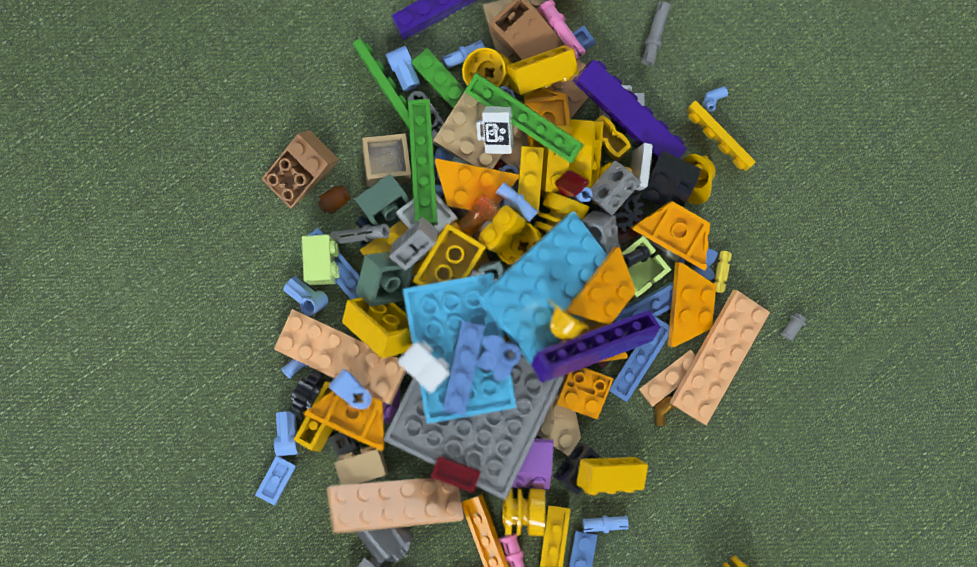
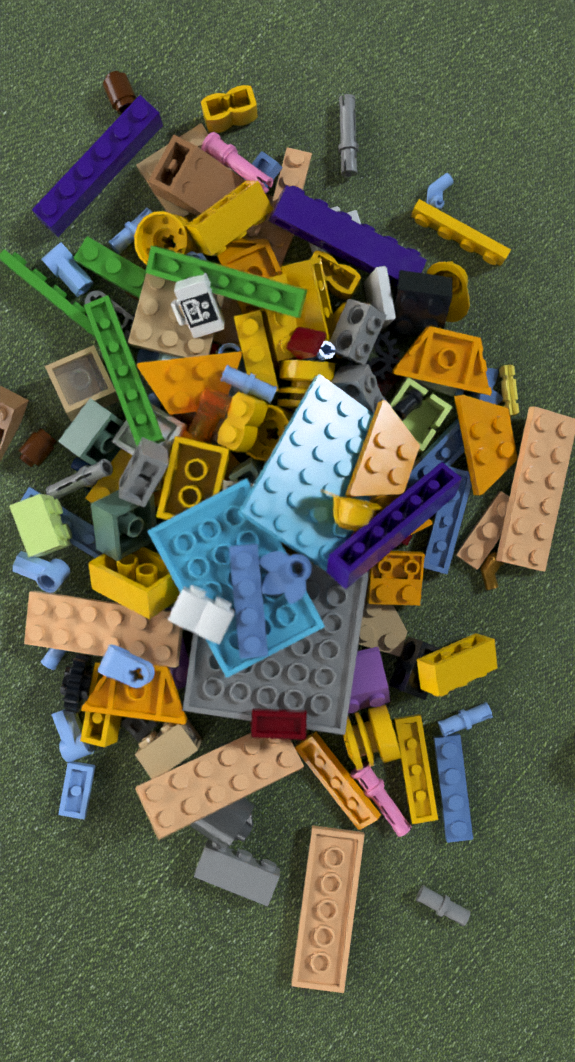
camera: 20 degrees left, 5 degrees up
none -> light nougat plate [269,147,312,218]

